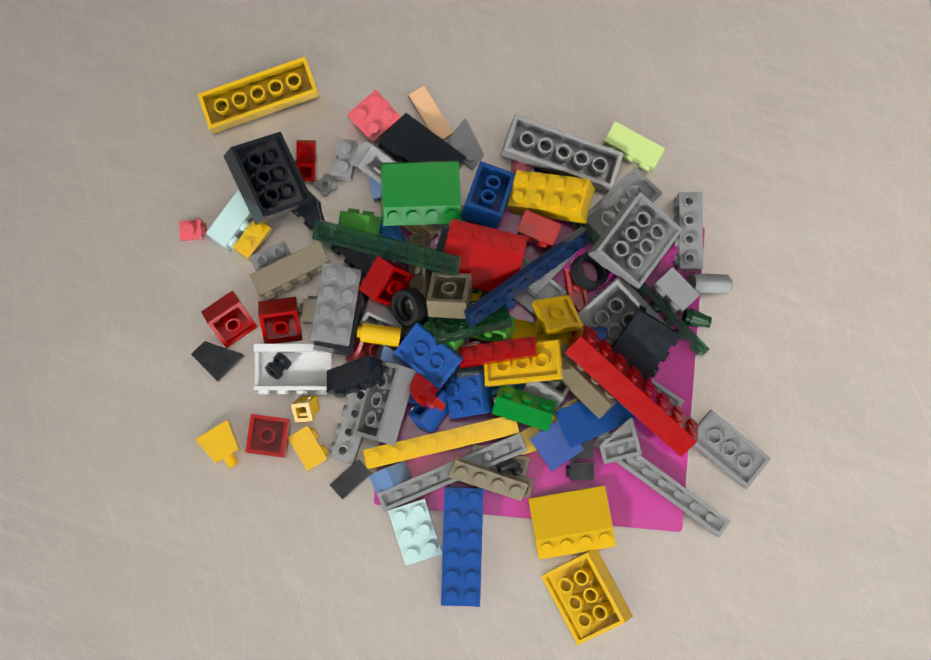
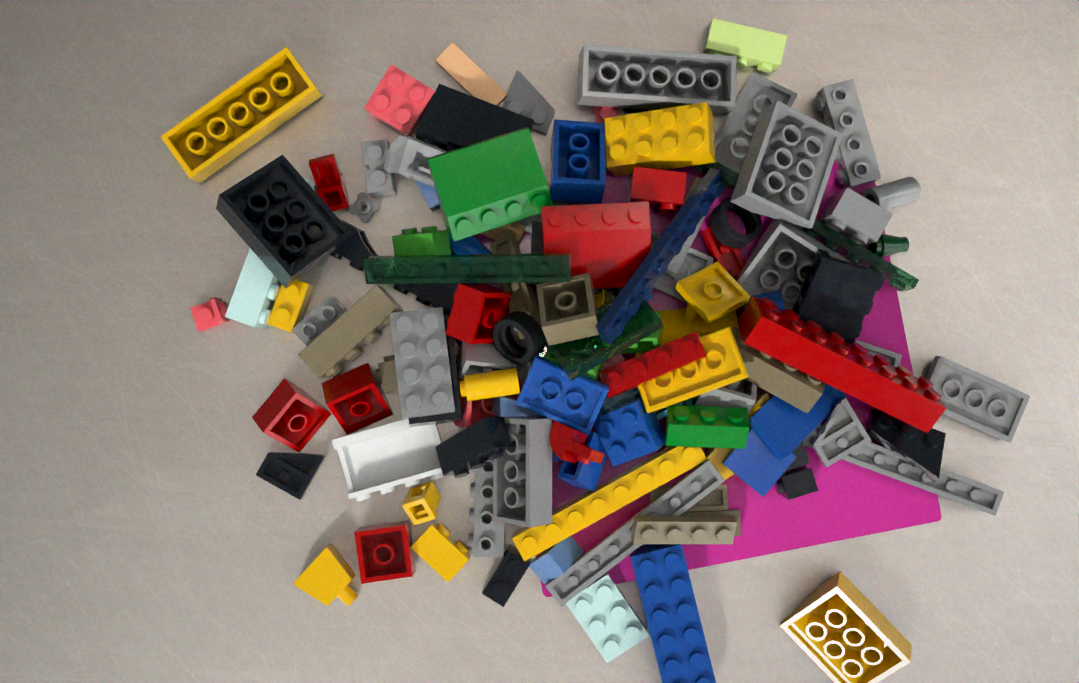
camera: 20 degrees left, 5 degrees up
black wheel [265,352,292,380] -> none
black arm [496,459,522,476] -> none
yellow slope [528,485,616,560] -> none
none -> black wing [866,407,946,482]

